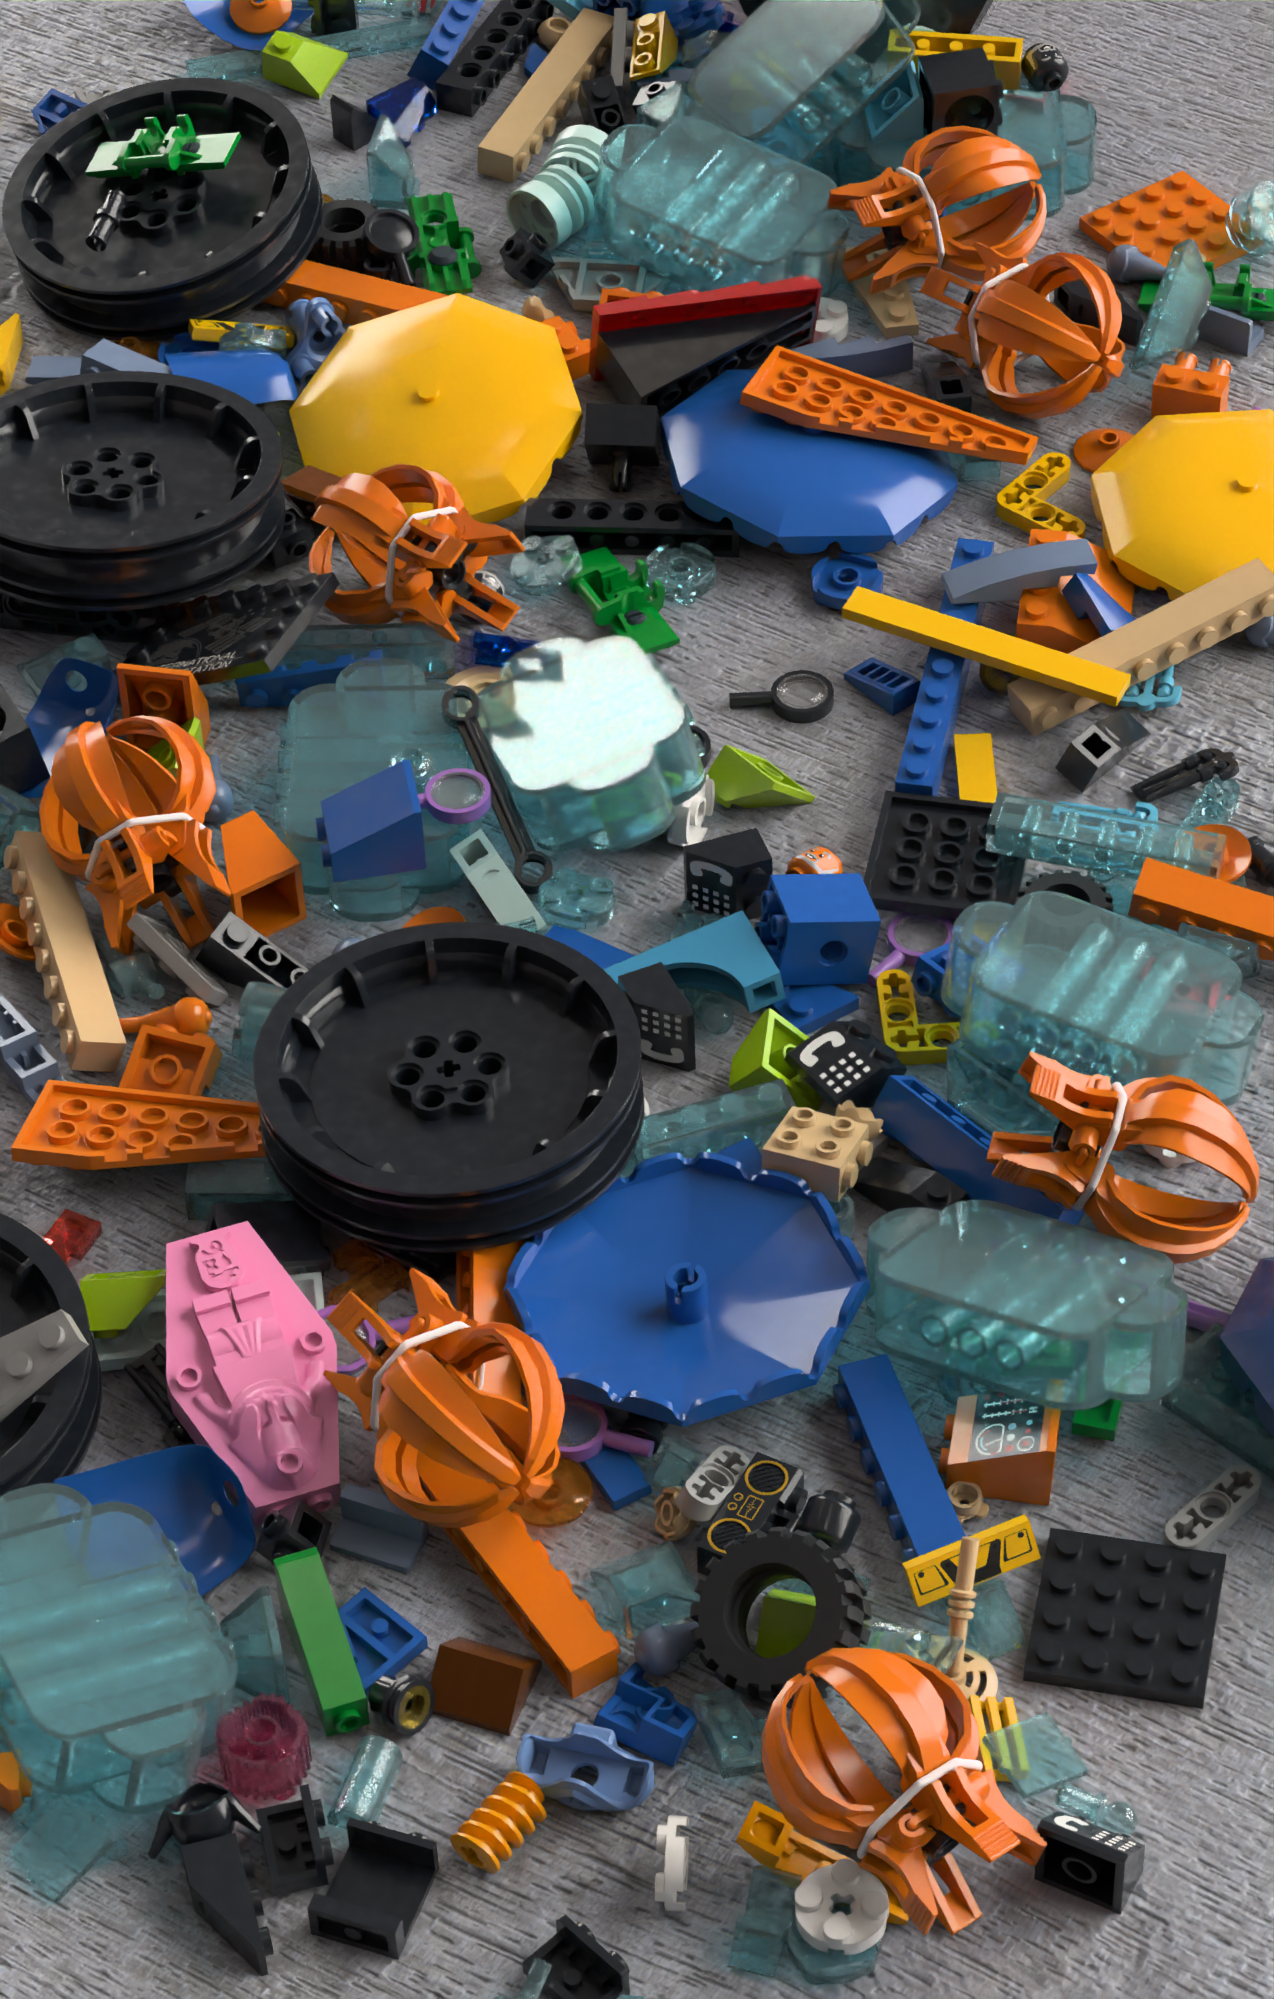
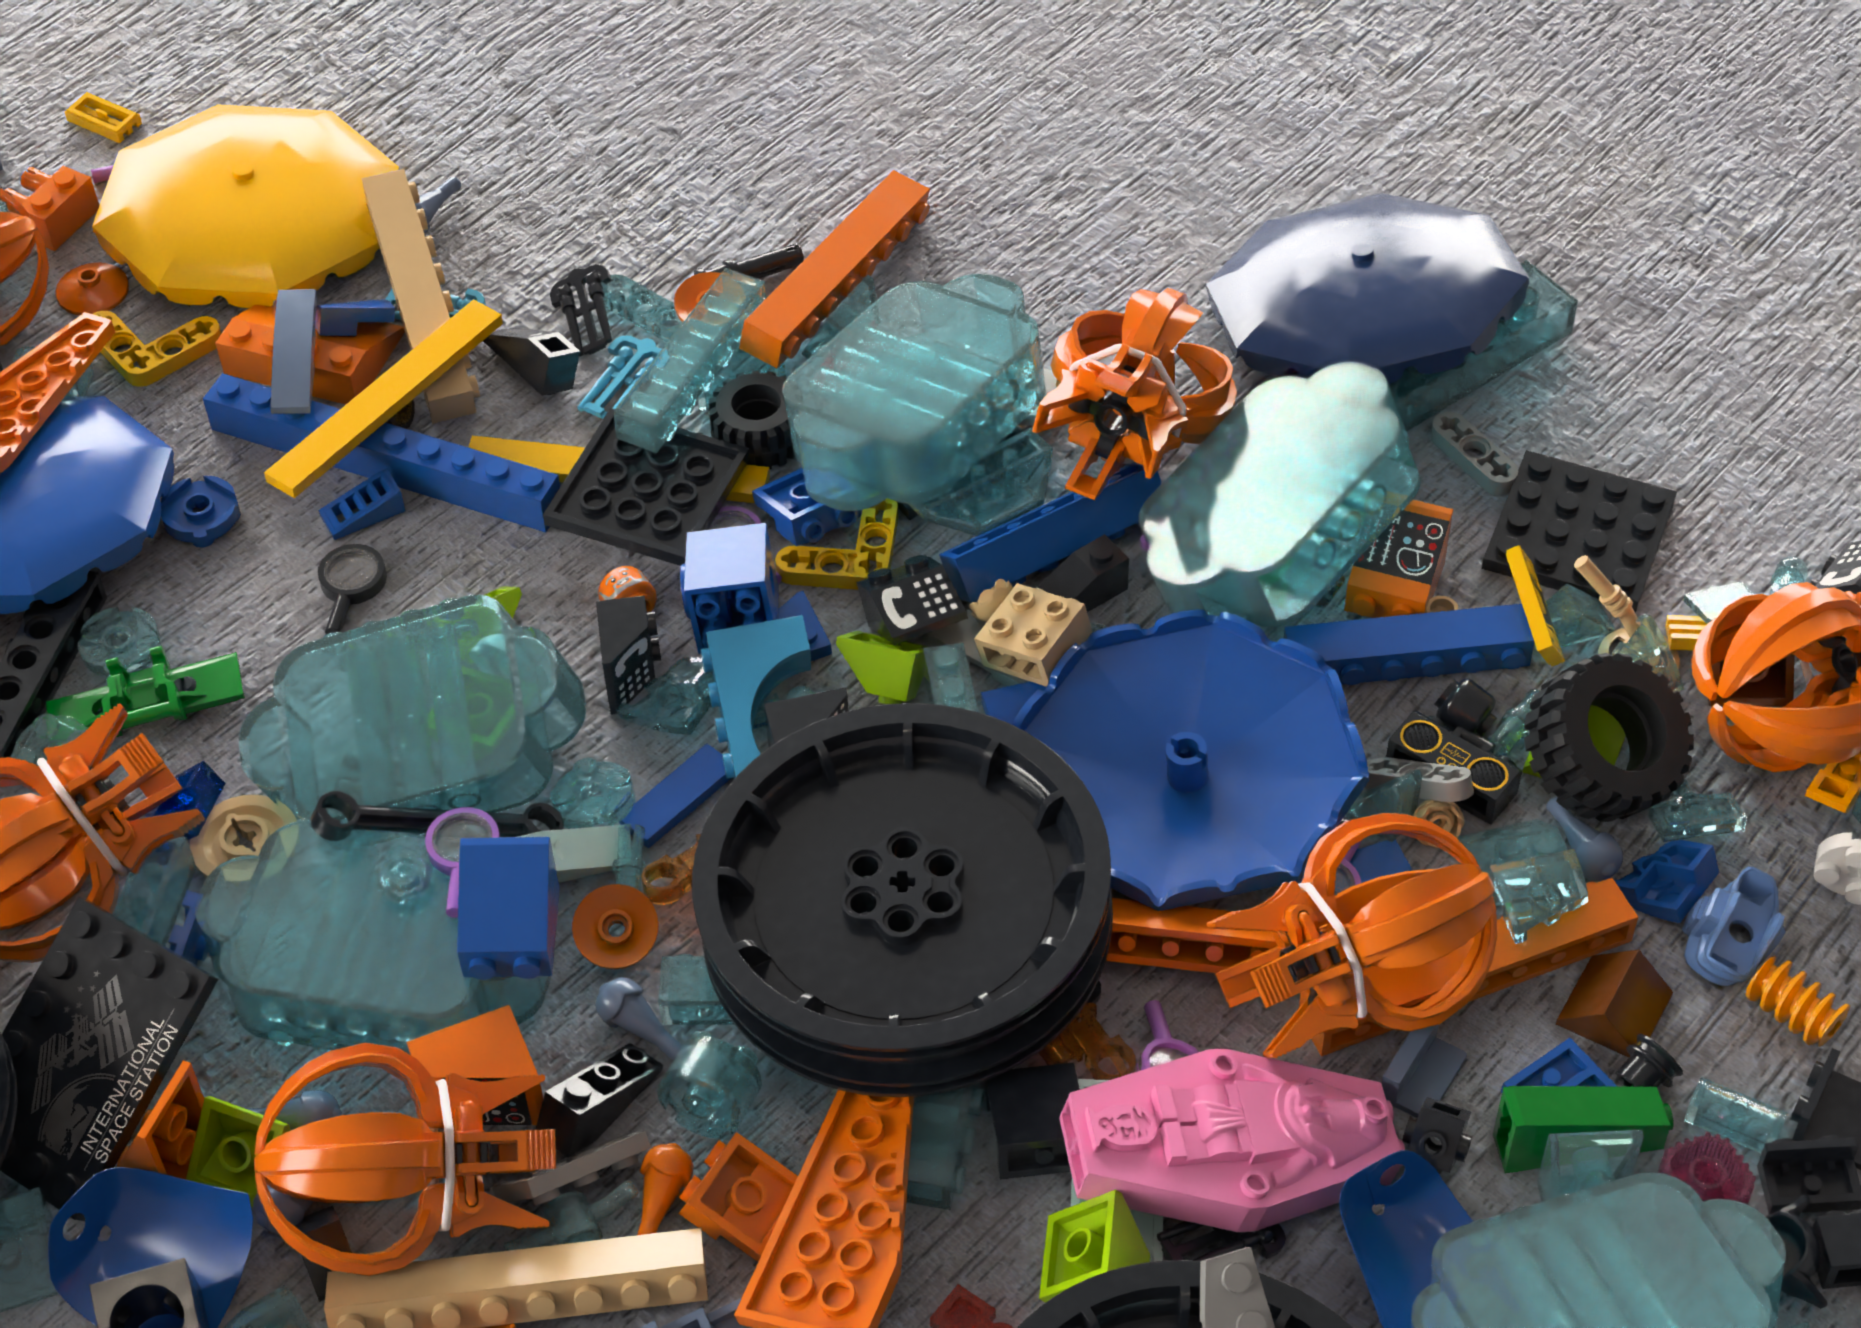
camera: 80 degrees left, 5 degrees up
none -> clear light blue slope [1489,849,1588,944]

